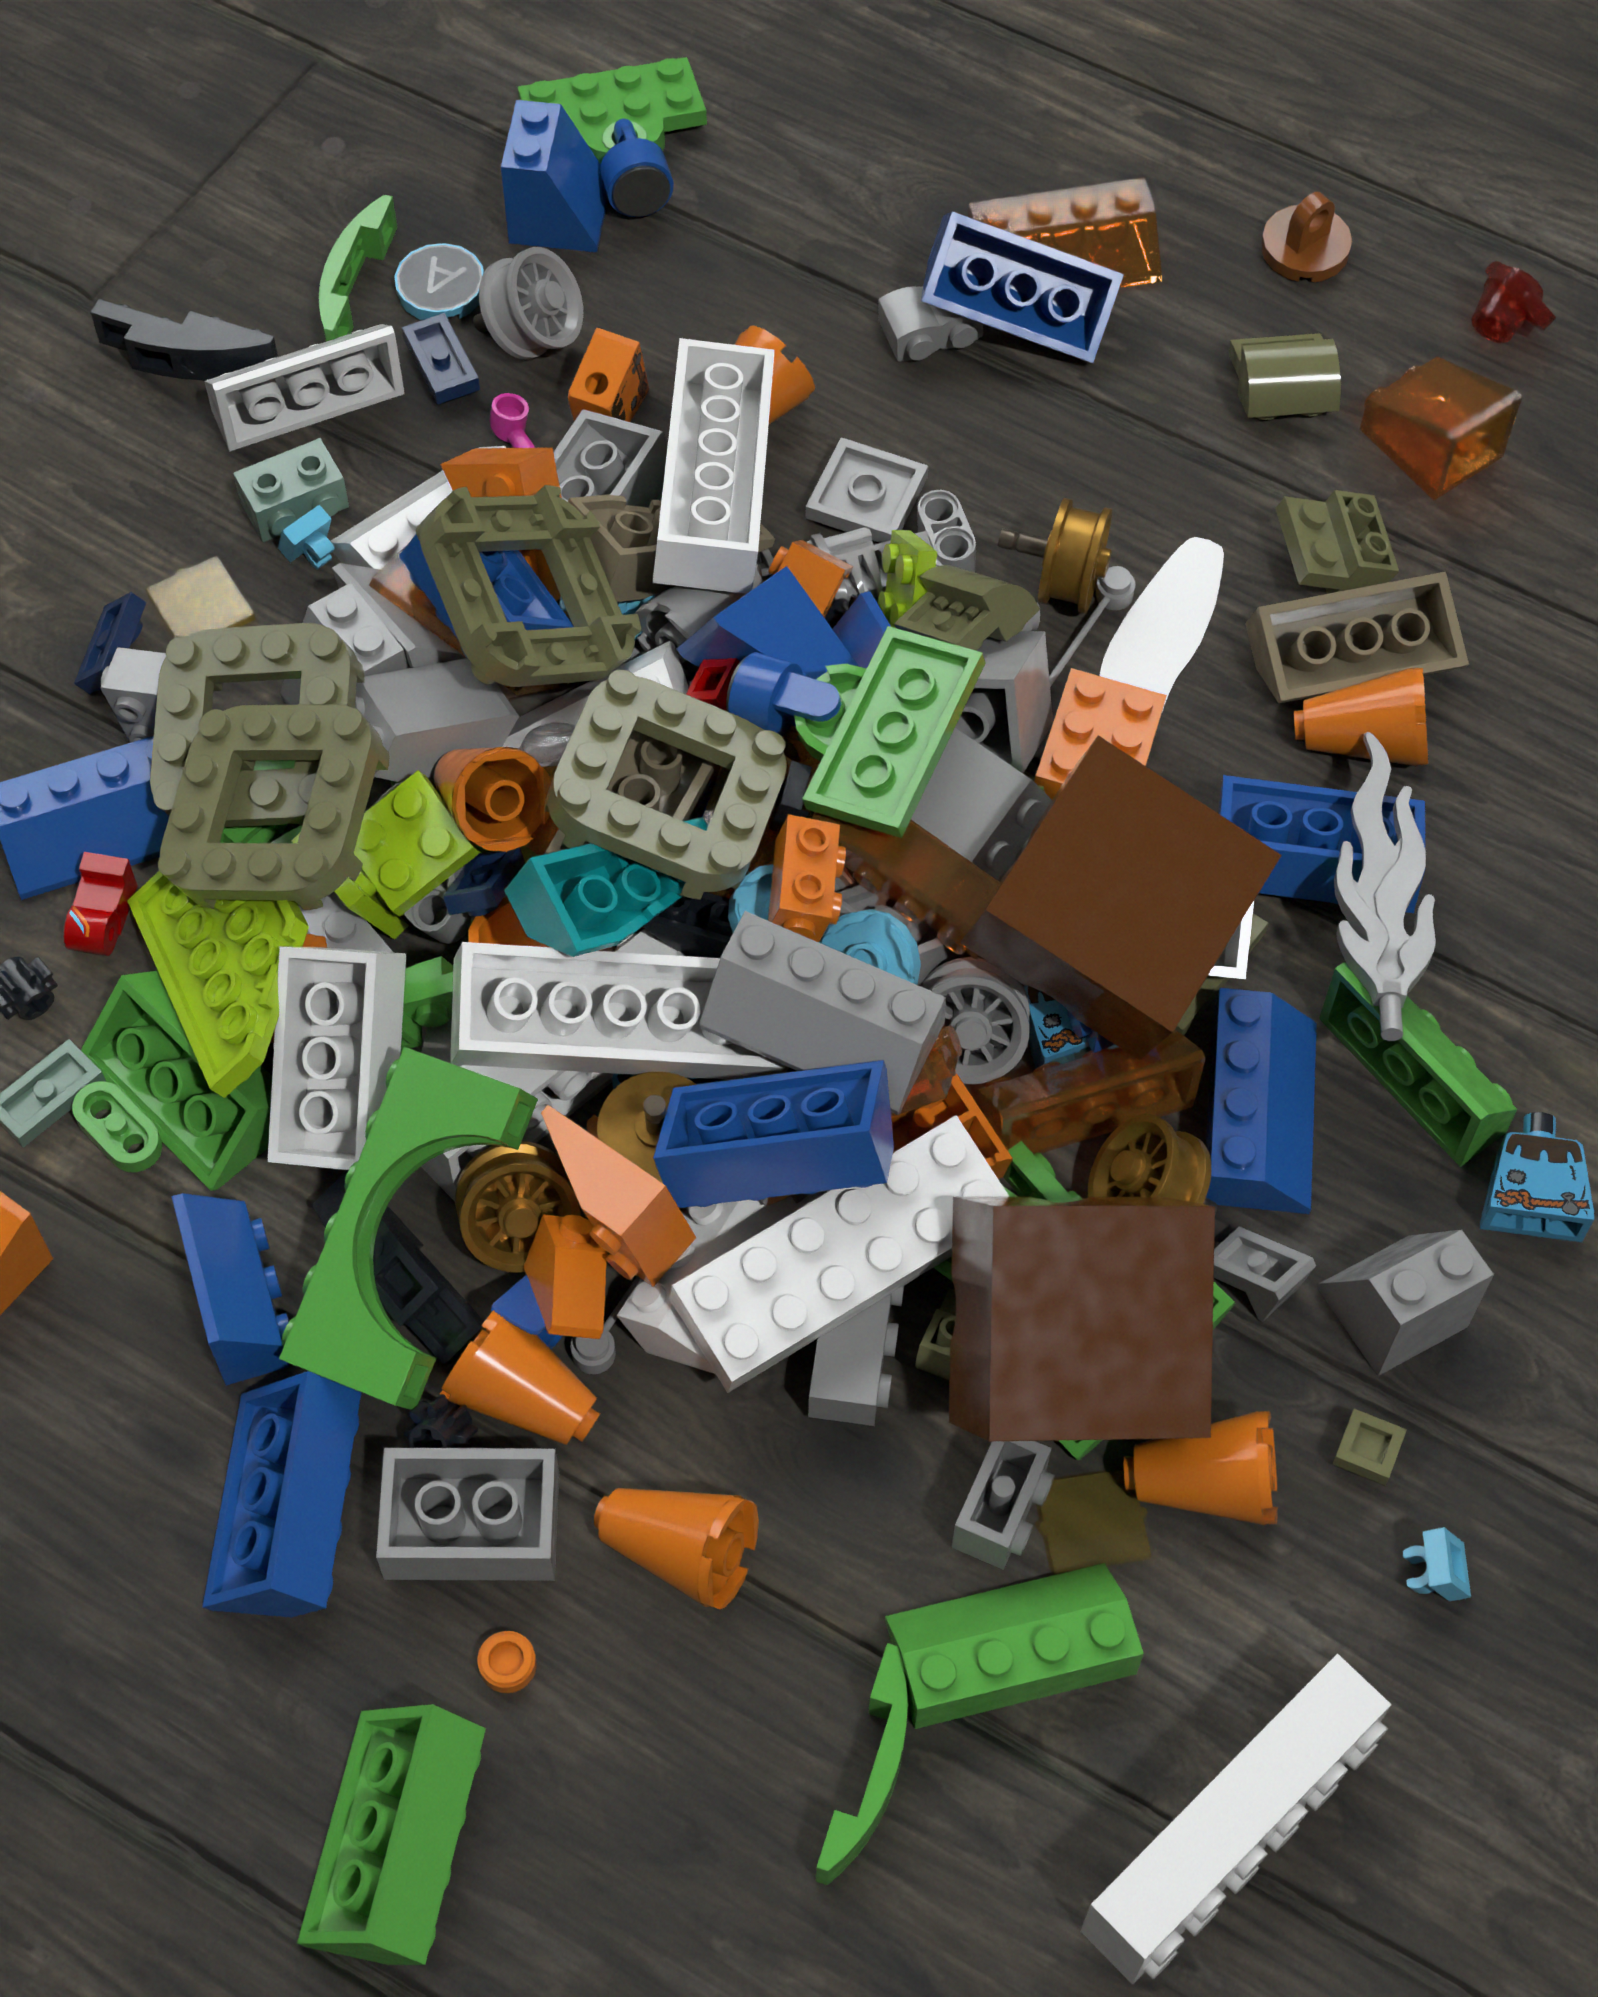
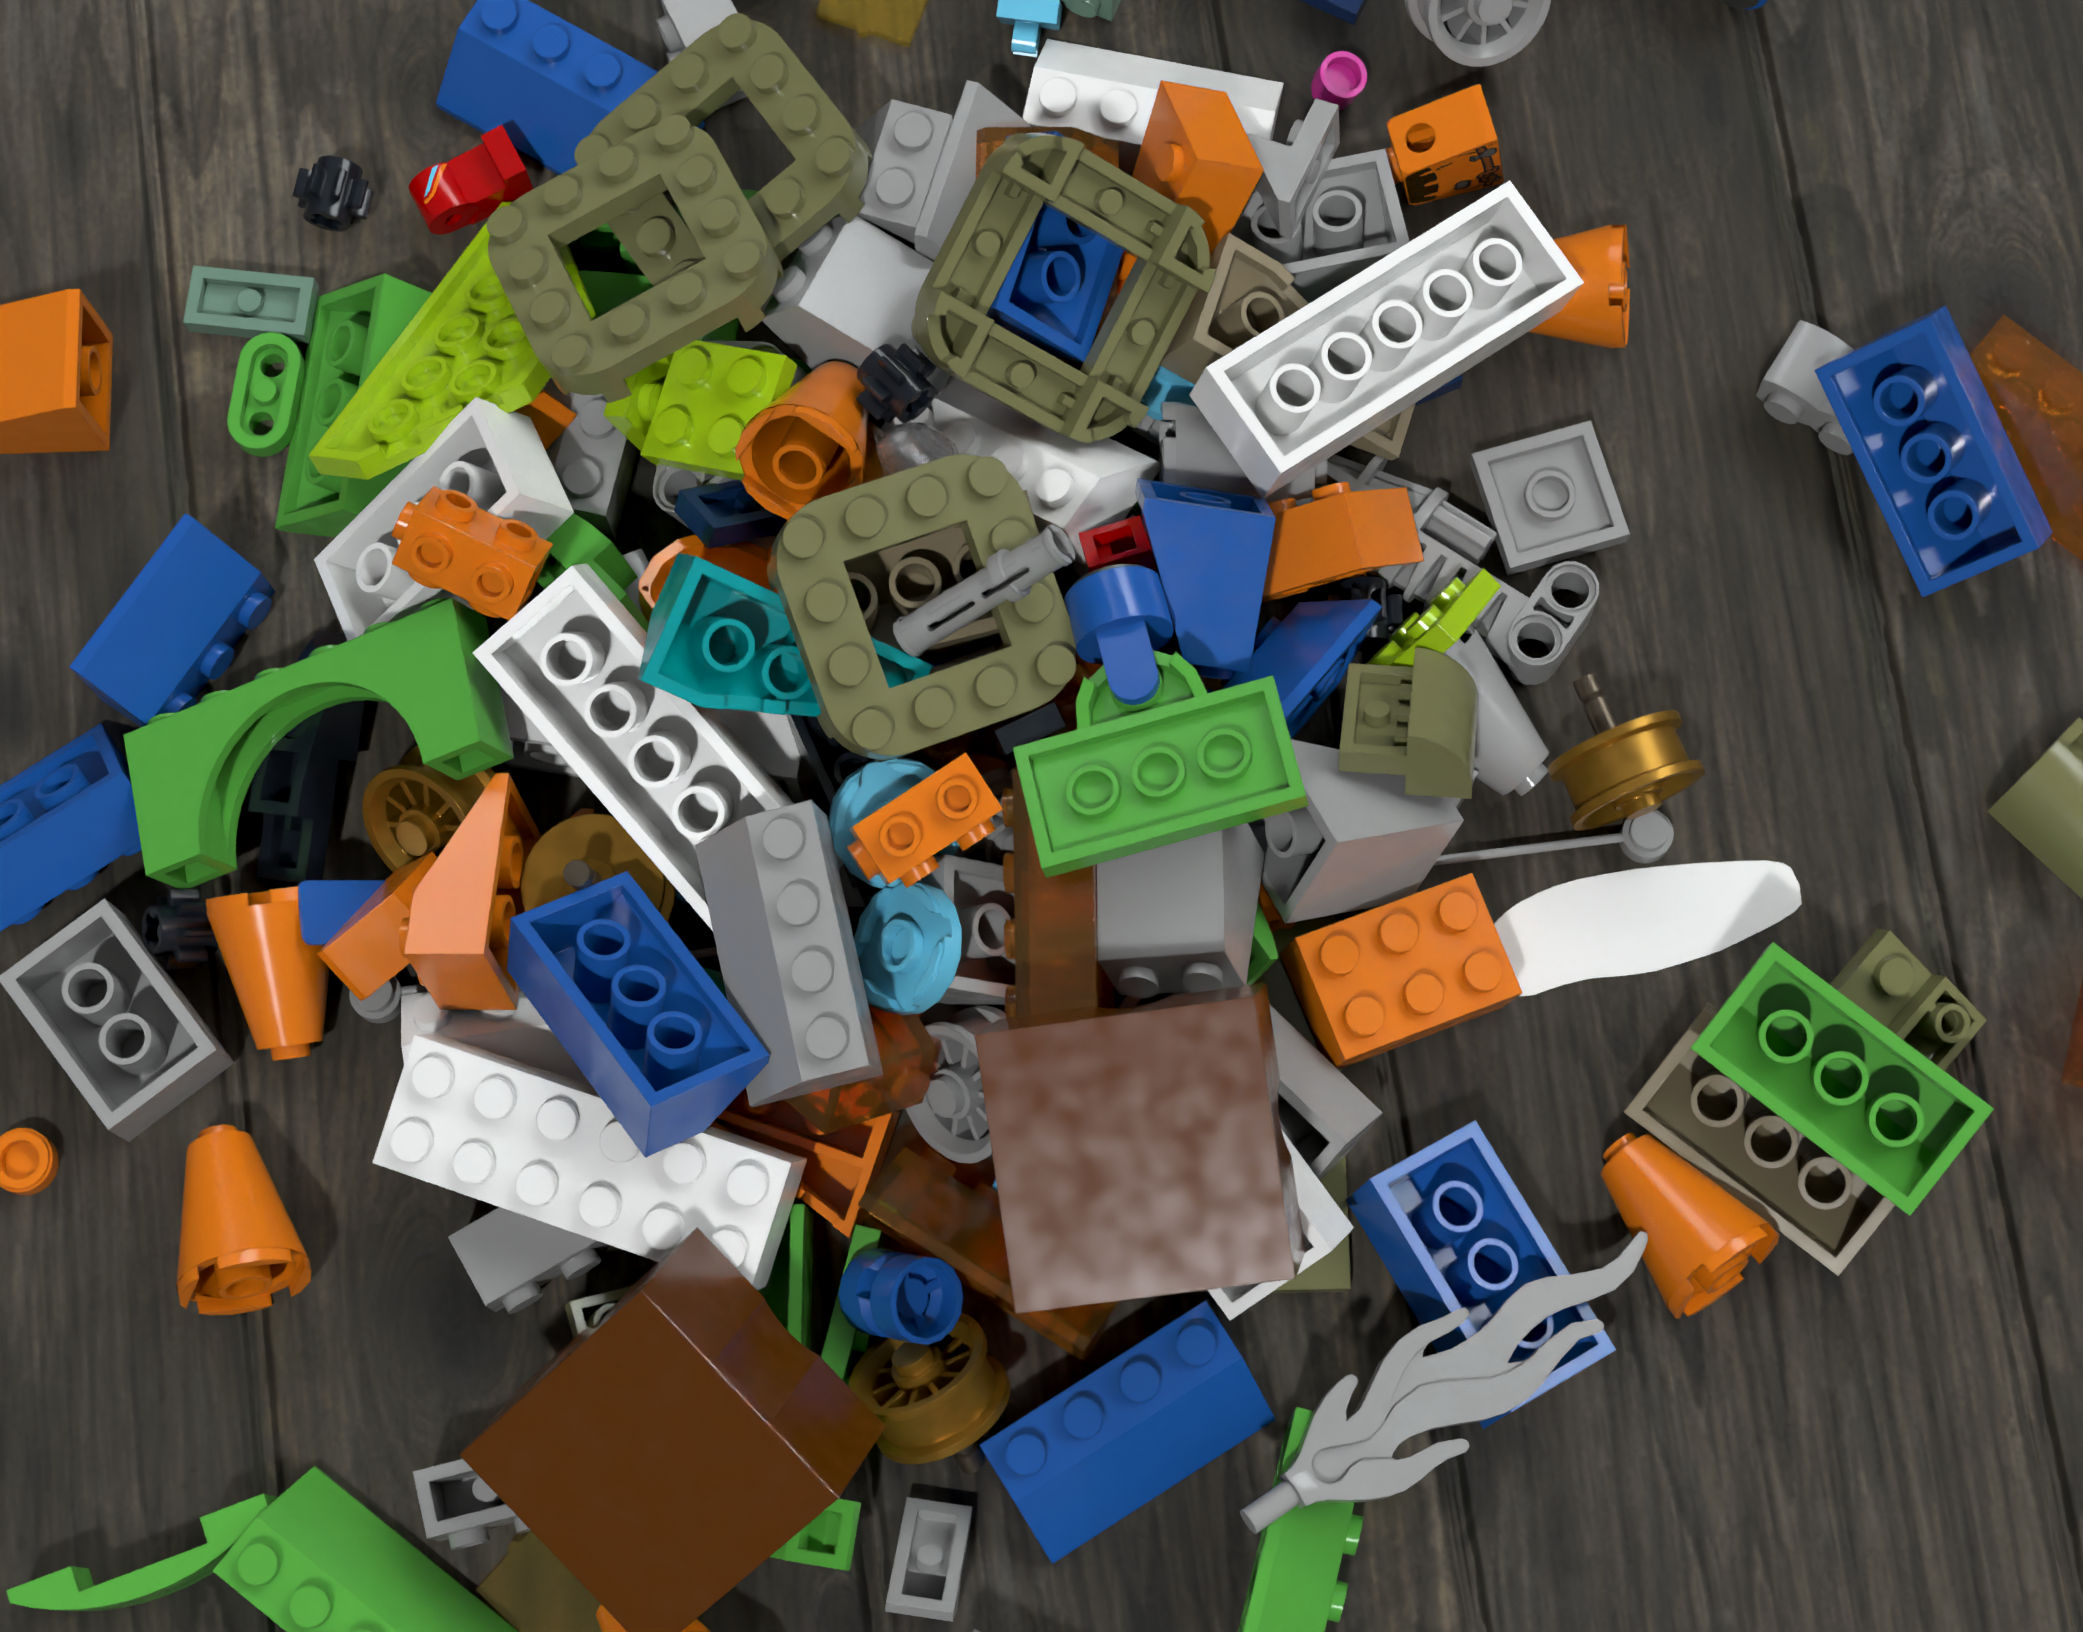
camera: 55 degrees right, 15 degrees up
none -> orange brick [392,486,553,621]
none -> blue wheel [839,1248,963,1345]
none -> black gear [856,343,936,423]
none -> light grey pin [893,524,1075,657]
none -> light grey slope [1246,98,1340,239]
none -> bright green slope [1690,942,1994,1216]

